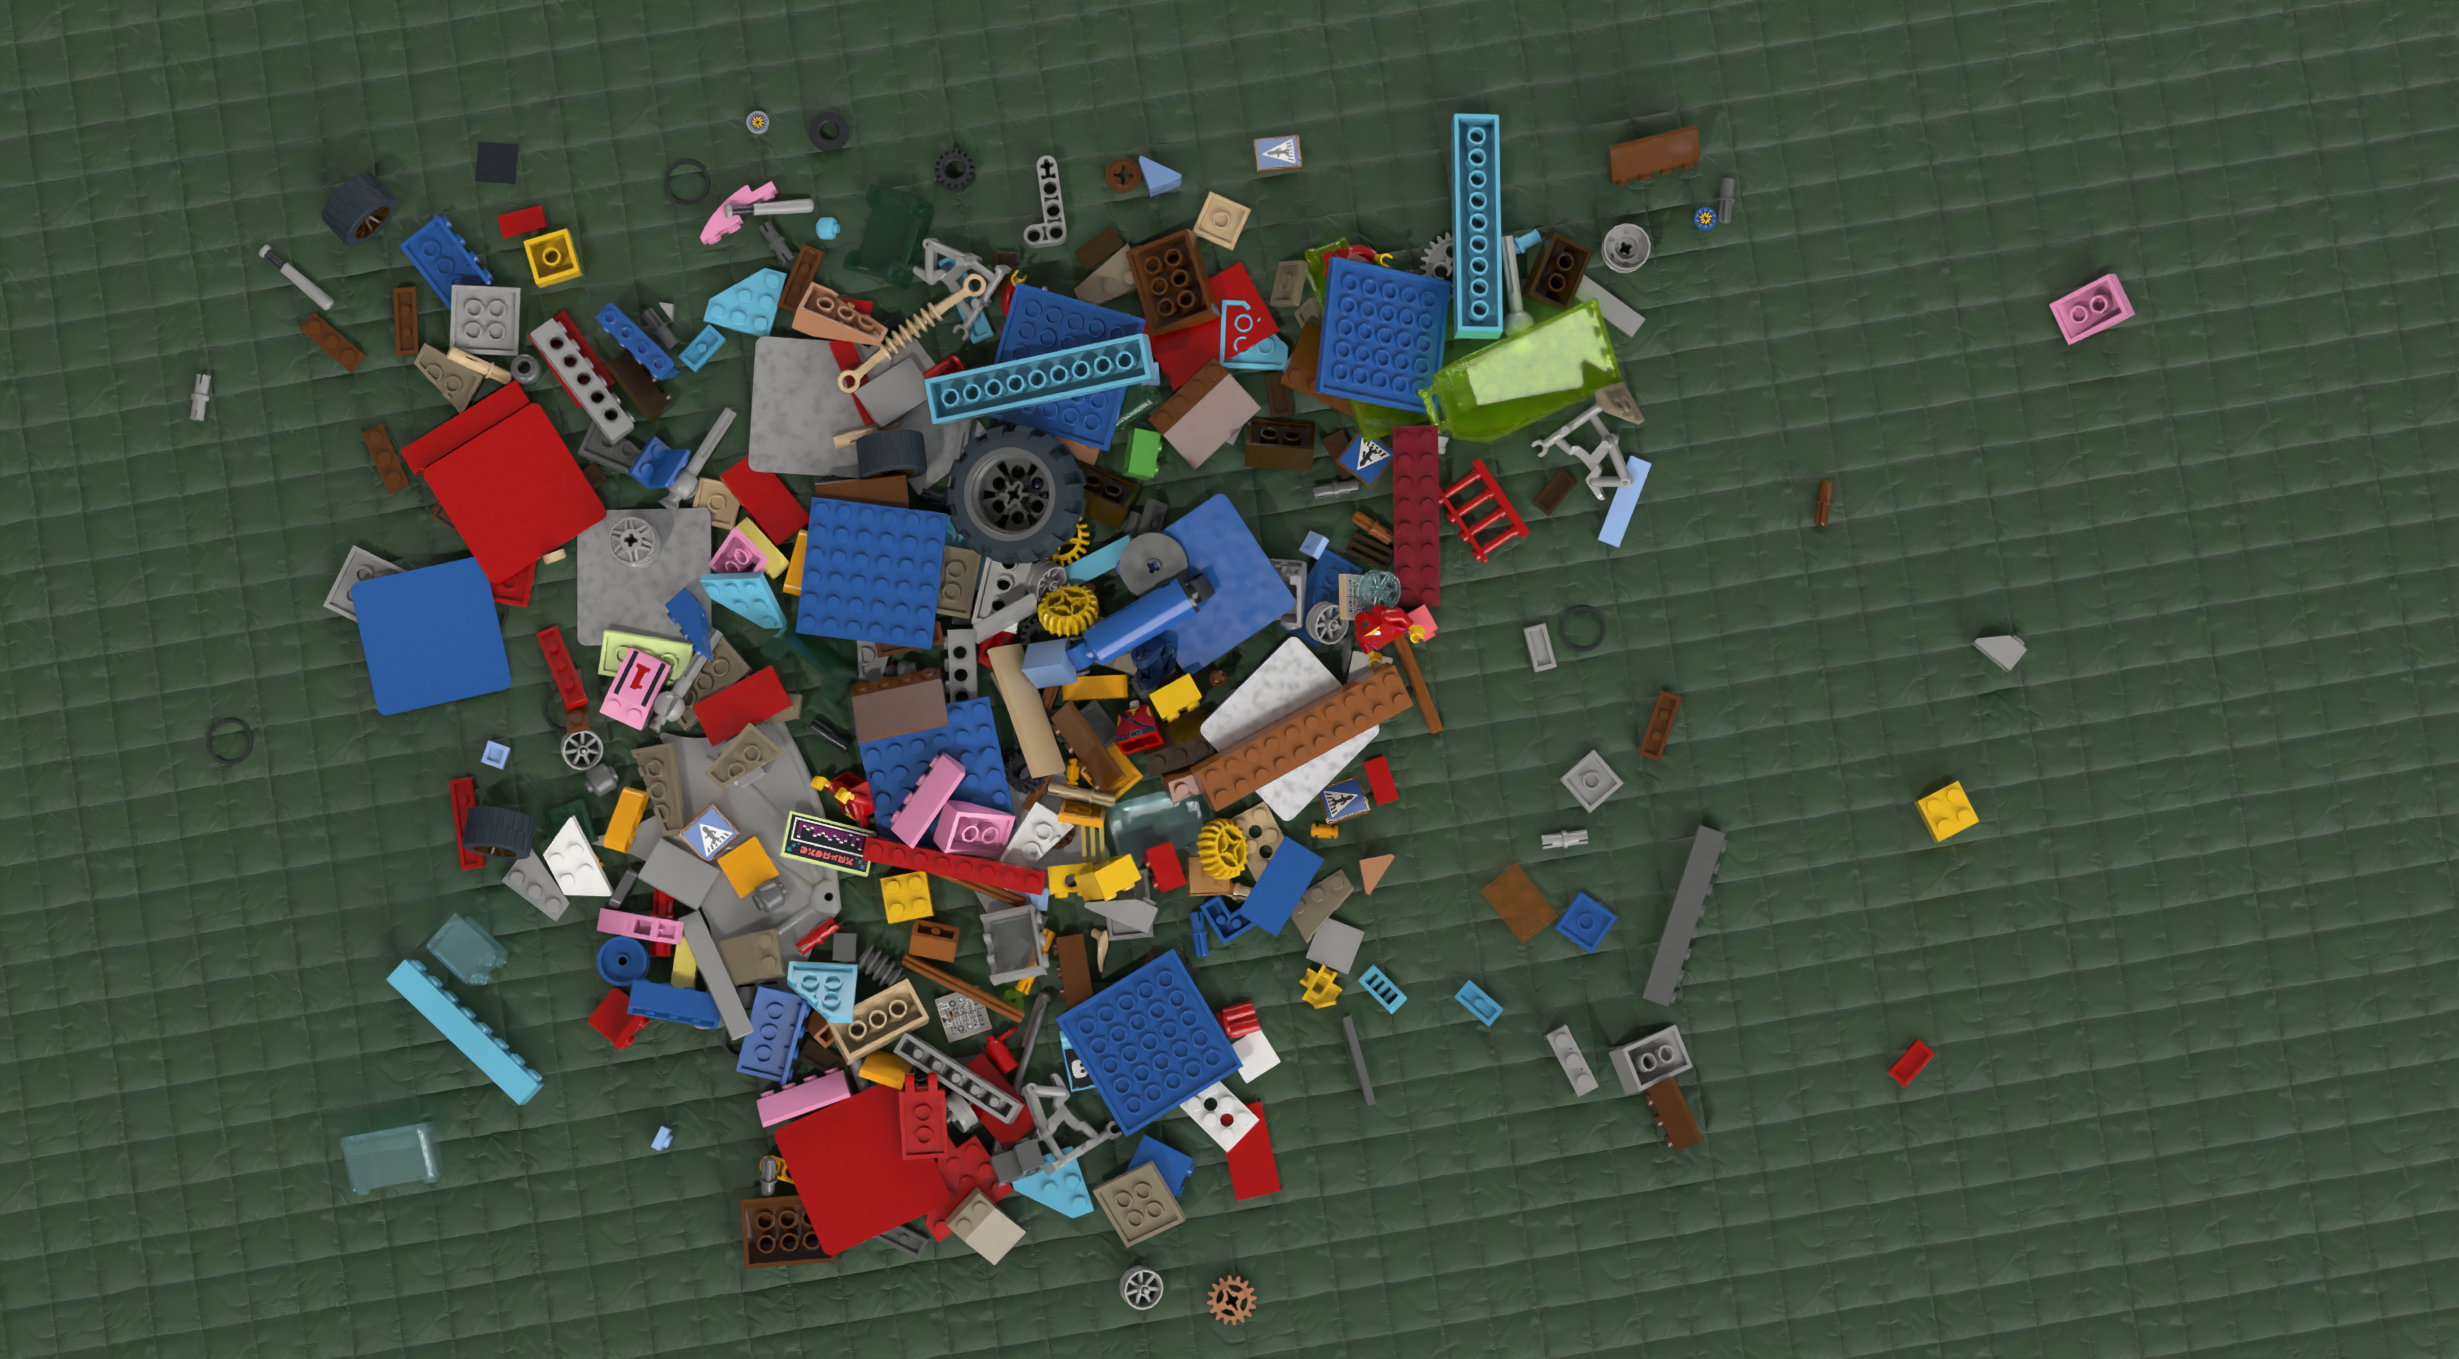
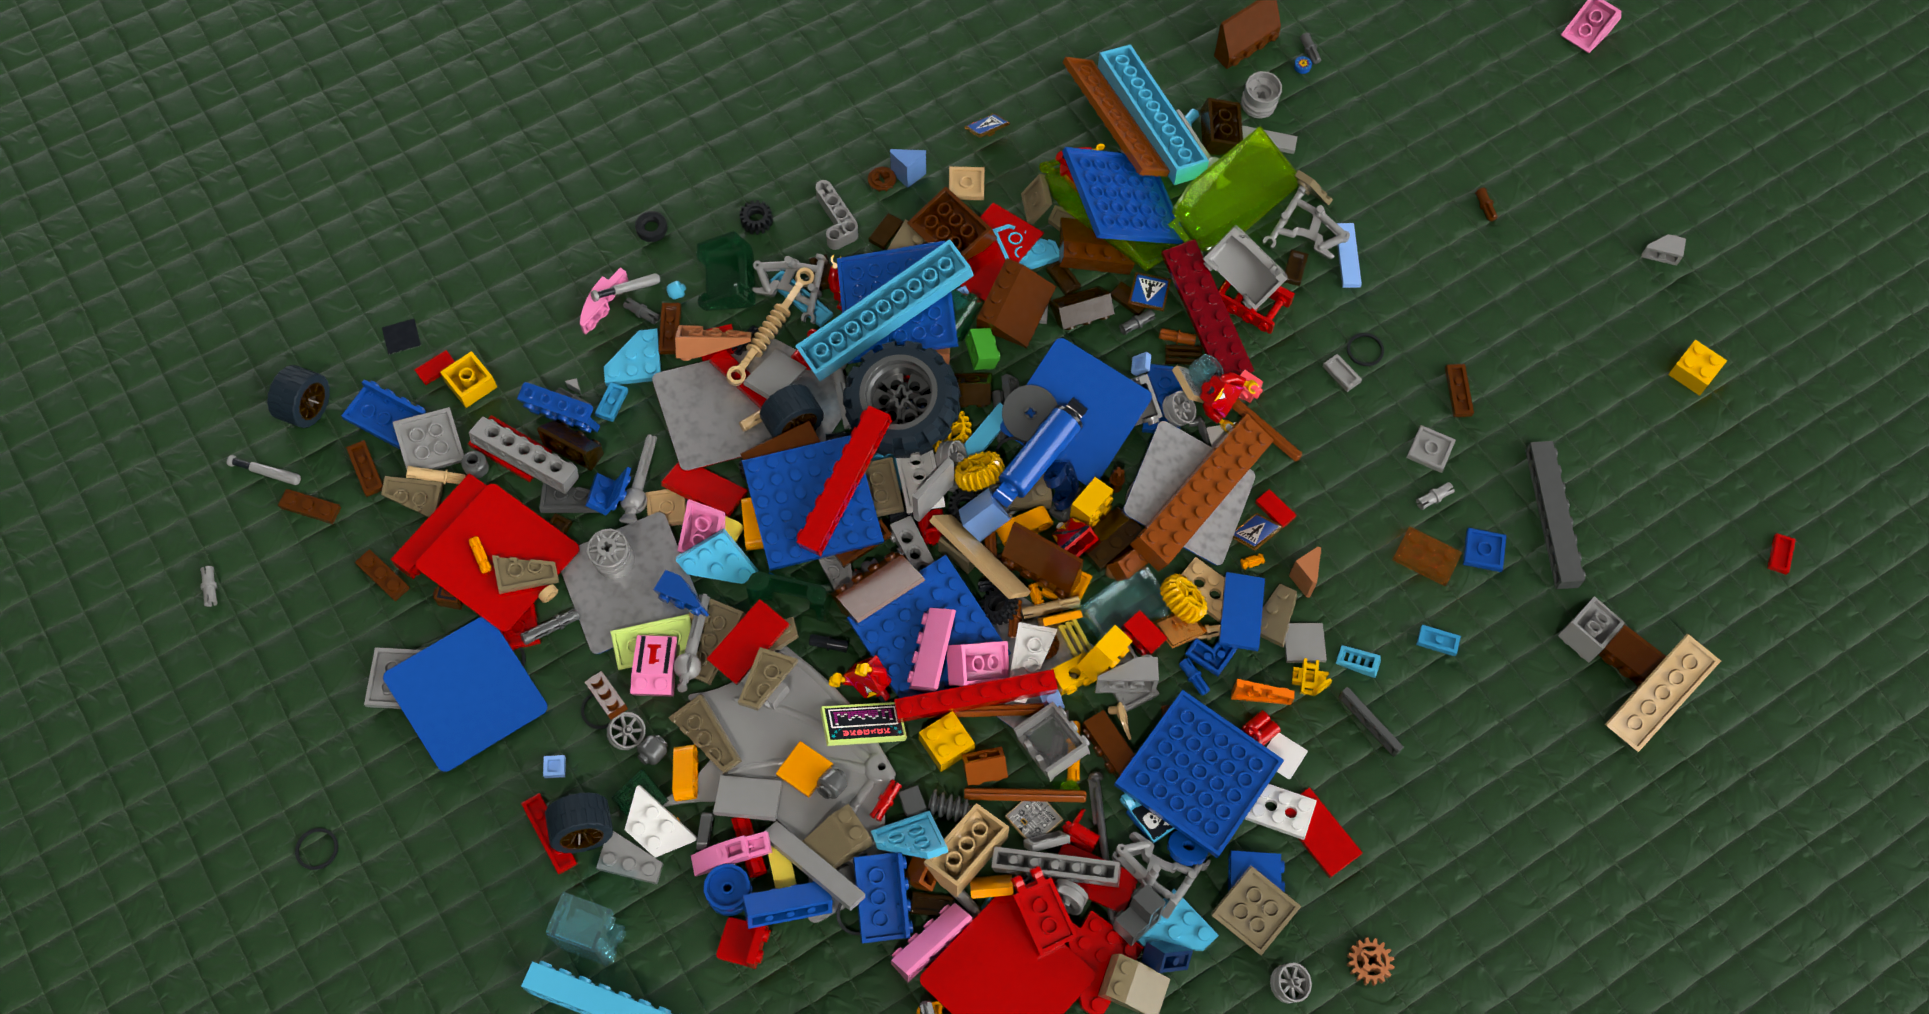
camera: 25 degrees left, 20 degrees down
red tile [536,625,589,711] -> none
black piece [664,160,710,206] -> none
piece [678,803,741,864] -> none
tile [746,111,770,135] -> none
light grey window [1543,1025,1599,1097] -> none
none -> light orange axle [469,536,492,574]
none -> dark tan wing [492,555,559,594]
none -> dark grey pin [520,608,580,645]
none -> red brick [796,406,892,557]
none -> light grey tile [1023,830,1070,852]
none -> dark orange plate [1063,57,1170,177]
none -> dark blue slope [1141,940,1193,973]
none -> blue tile [1167,831,1208,866]
none -> light grey windscreen [1203,224,1288,310]
none -> orange wing [1231,679,1294,705]
none -> tan plate [1605,634,1721,752]

